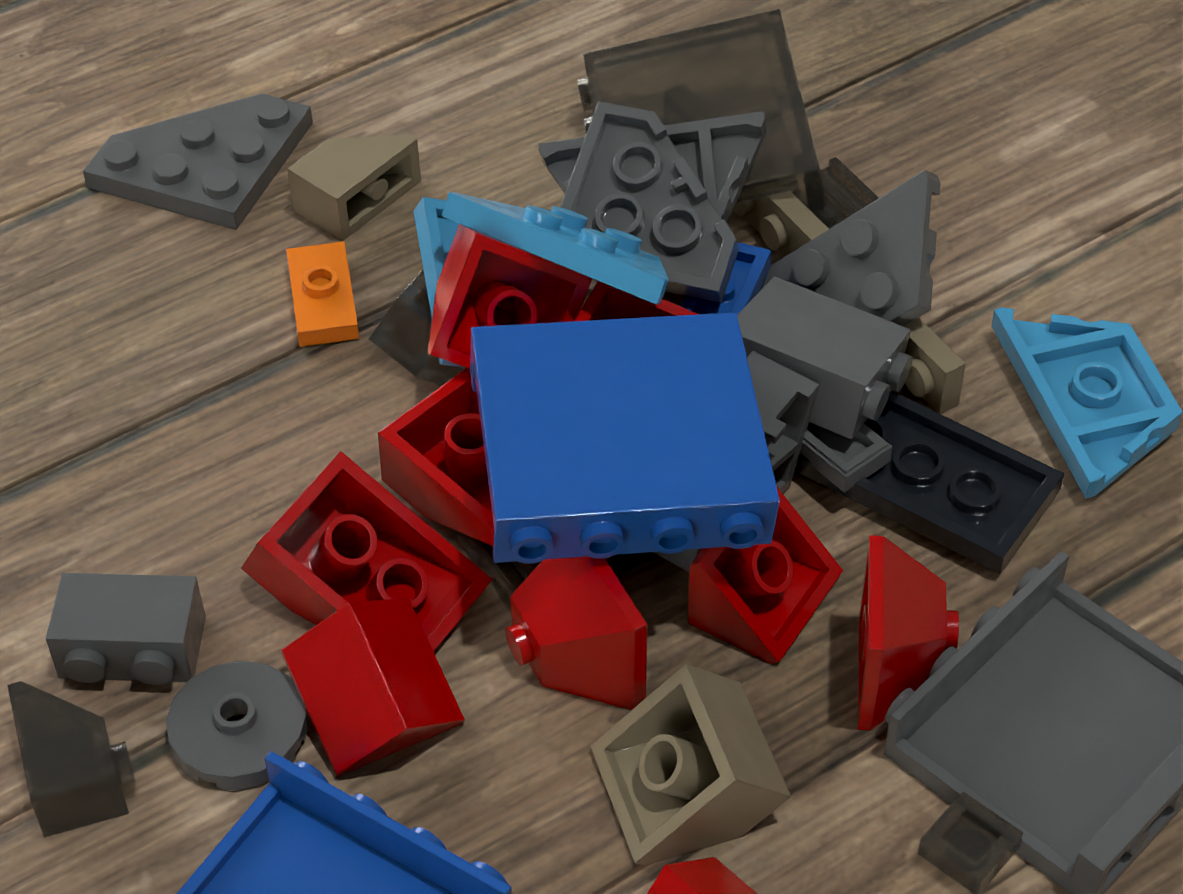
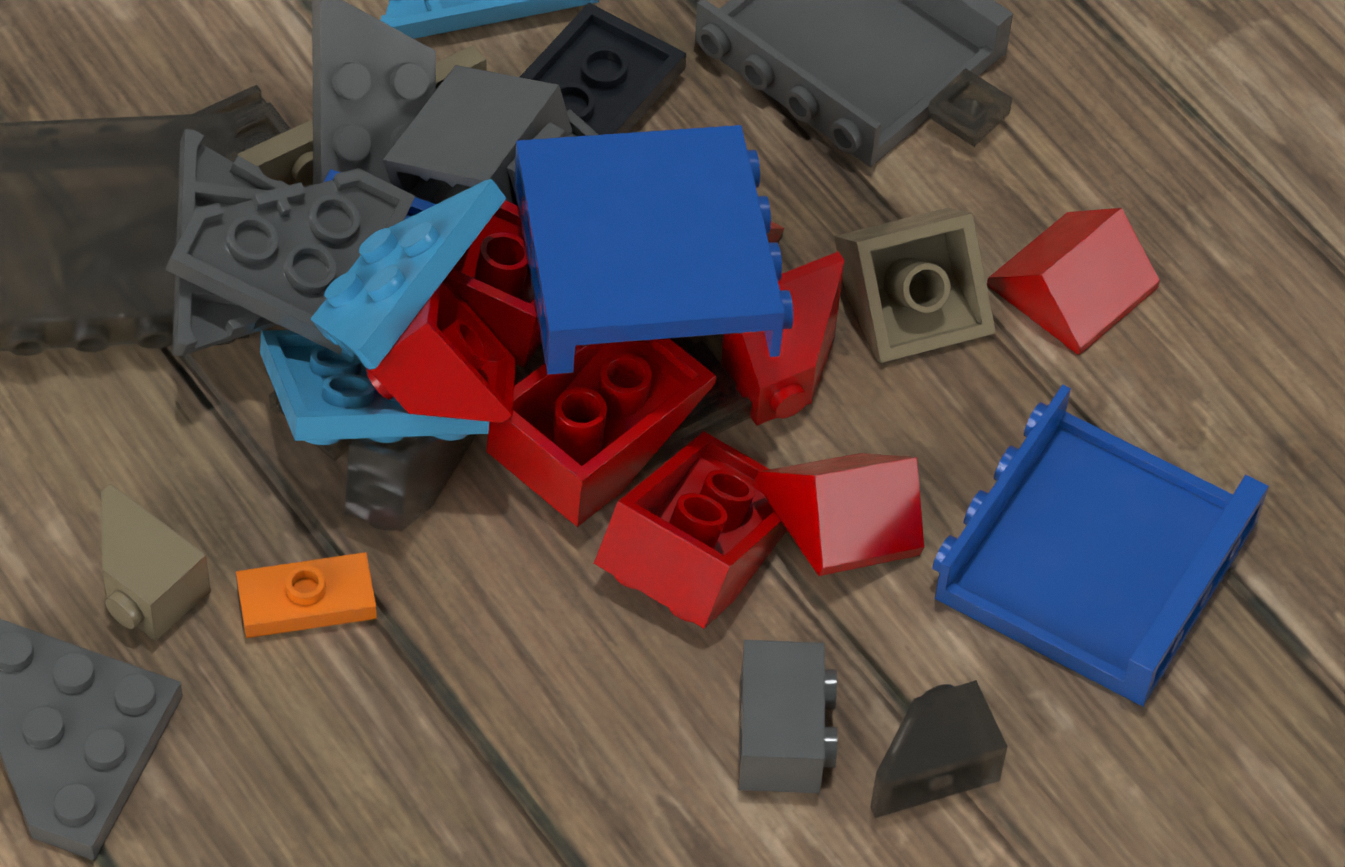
camera: 95 degrees left, 5 degrees up
dark grey plate [166,661,308,791] -> none
red slope [857,535,959,731] -> none

